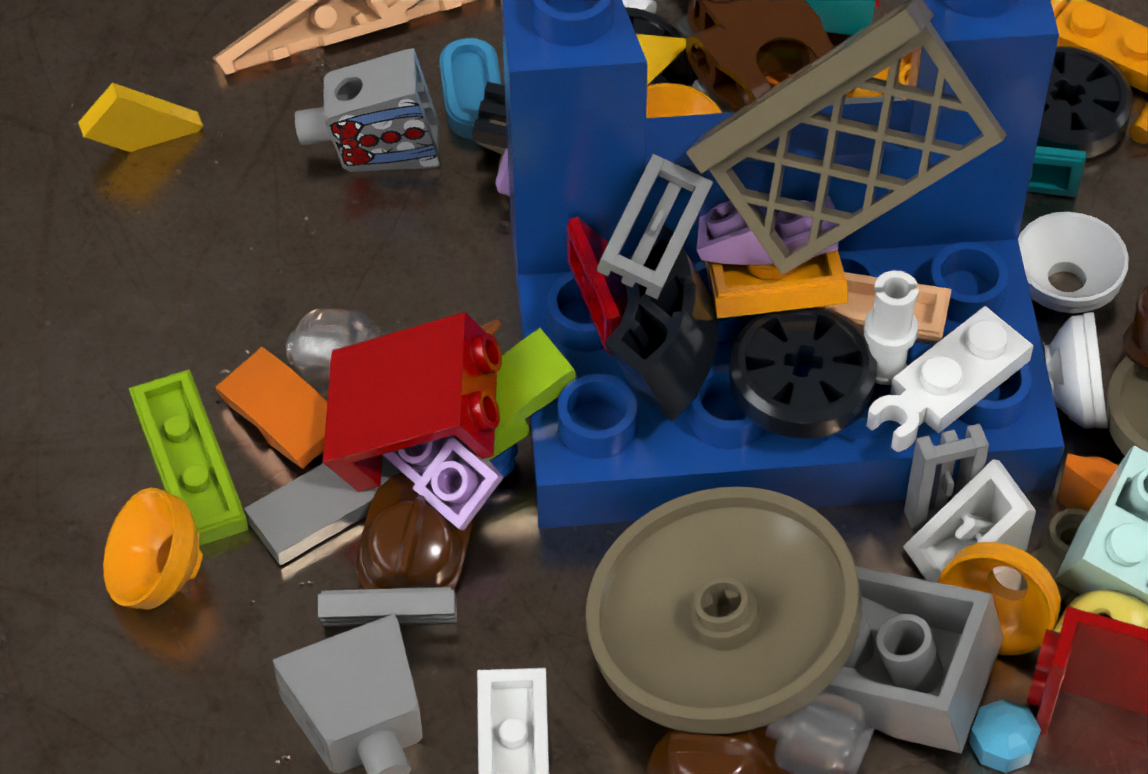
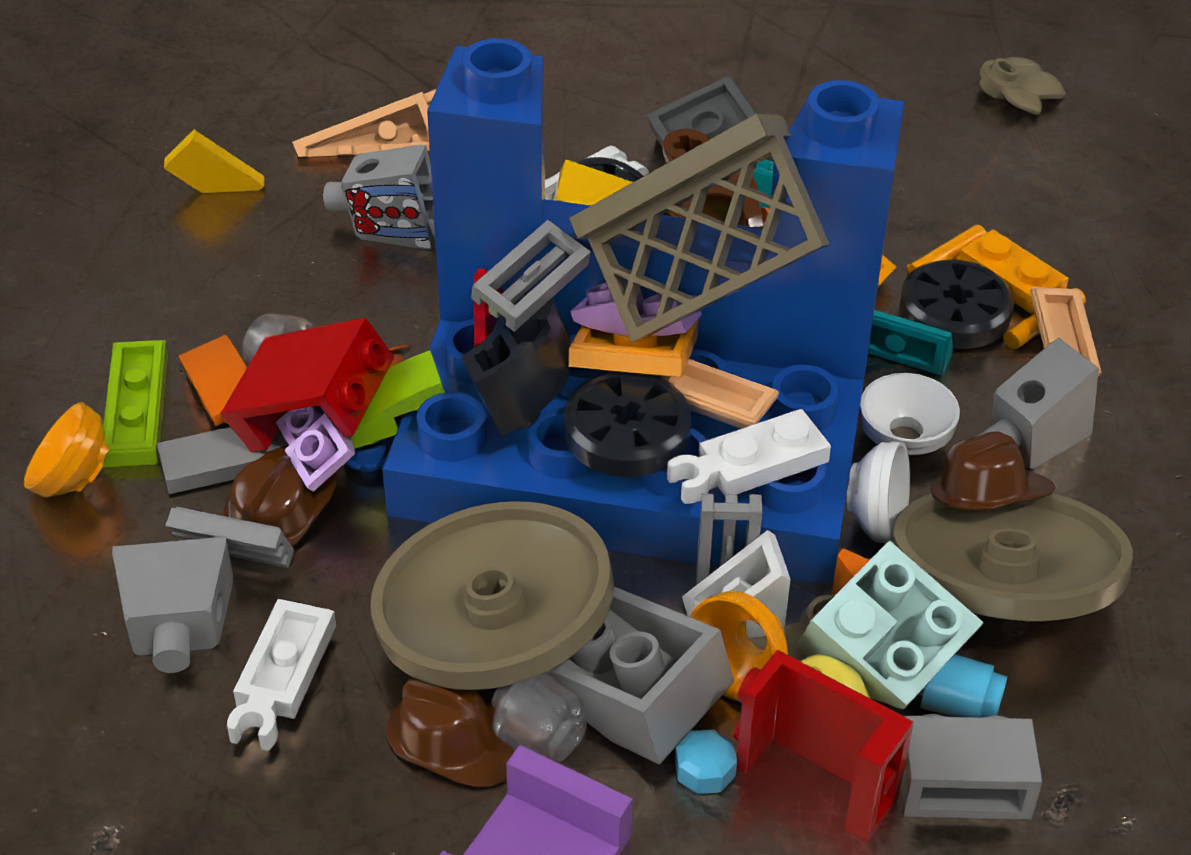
camera: 15 degrees right, 10 degrees down
white pin [864,270,919,385] -> none

